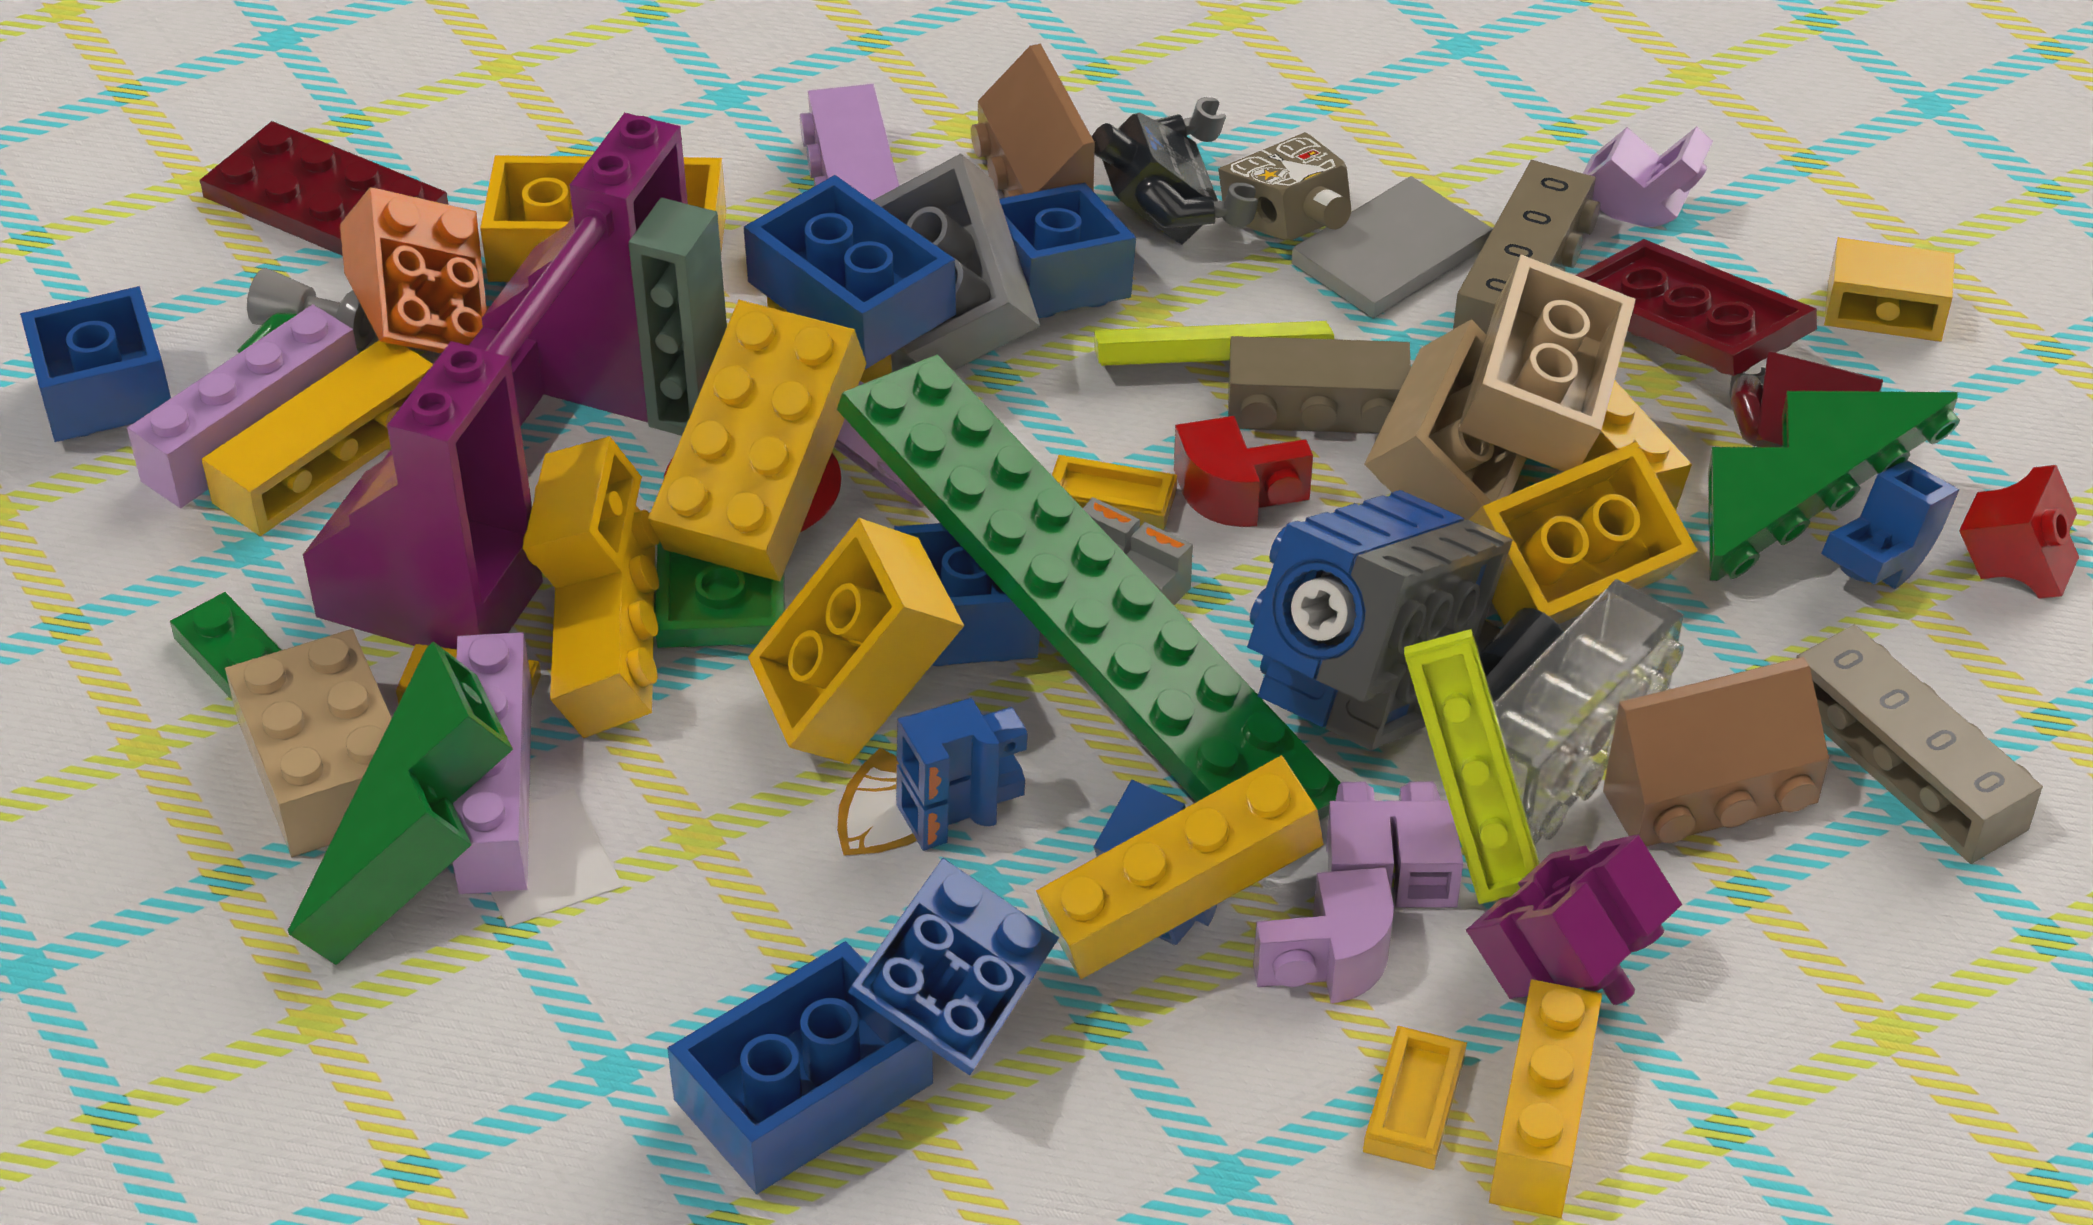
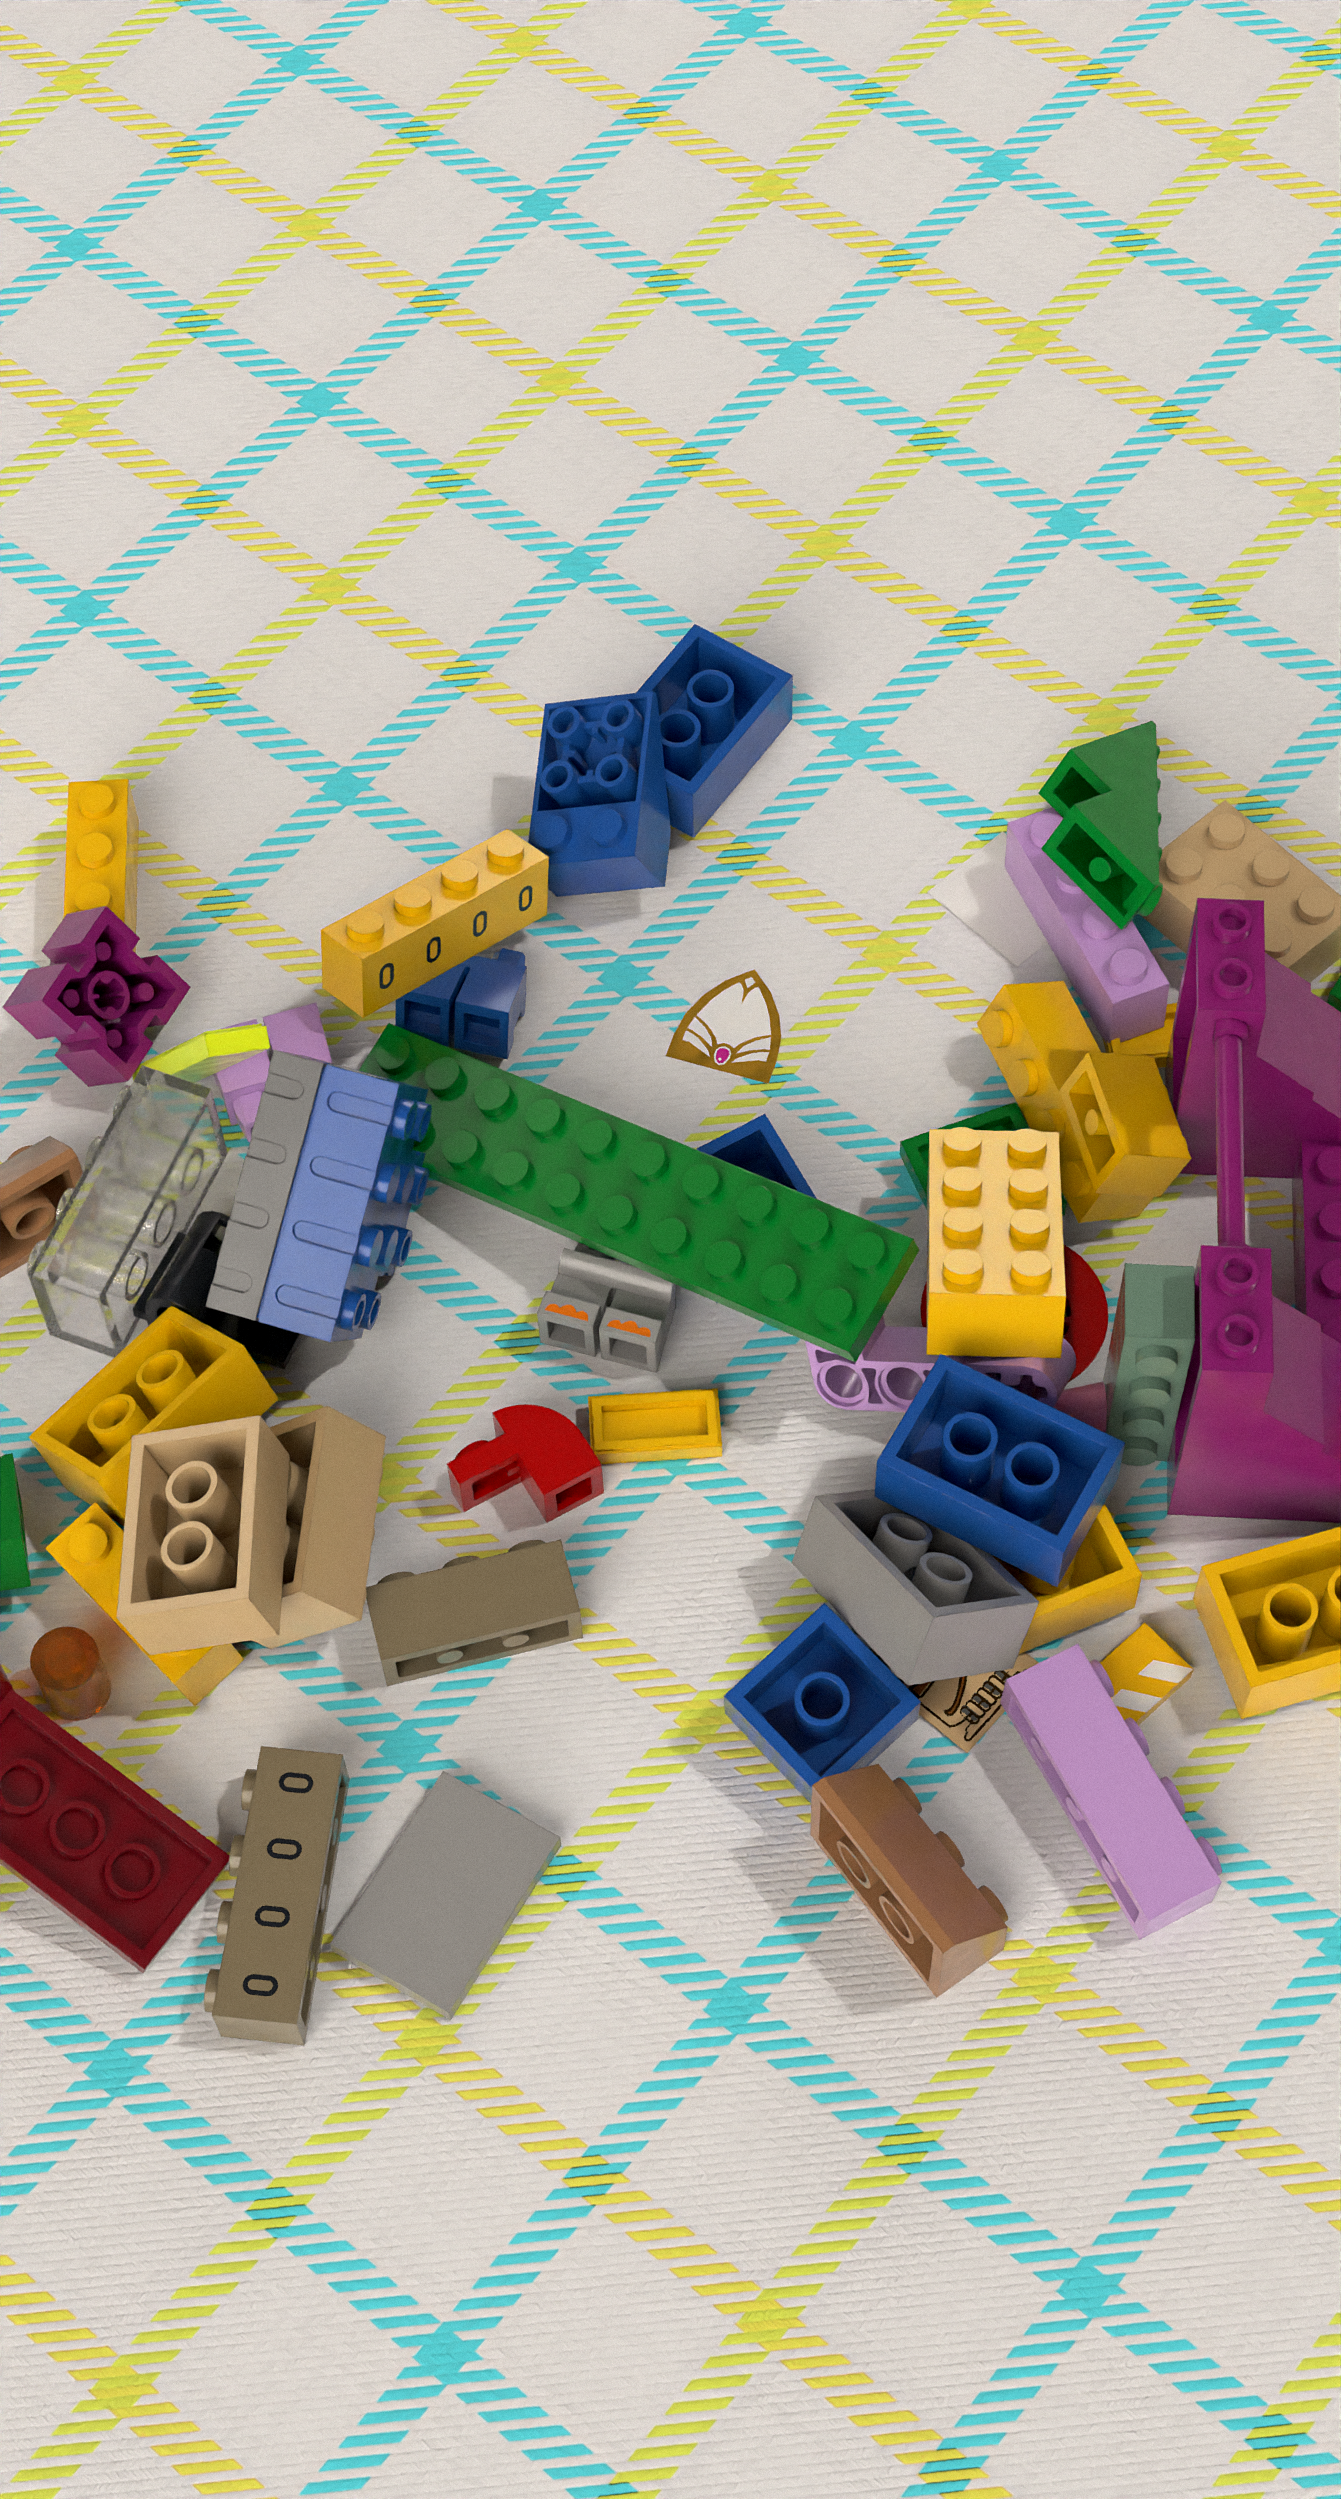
camera: 165 degrees right, 15 degrees up
yellow brick [748,518,964,764] -> none
blue hips [896,698,1028,851] -> none
black torso [1092,97,1259,245] -> none
neon yellow tile [1094,321,1334,366] -> none
dark tan torso [1218,132,1351,240] -> none
lavender brick [1253,867,1394,1003] -> none
yellow tile [1363,1026,1467,1170] -> none
lavender brick [1583,126,1713,227] -> none
none -> clear orange brick [30,1626,112,1721]

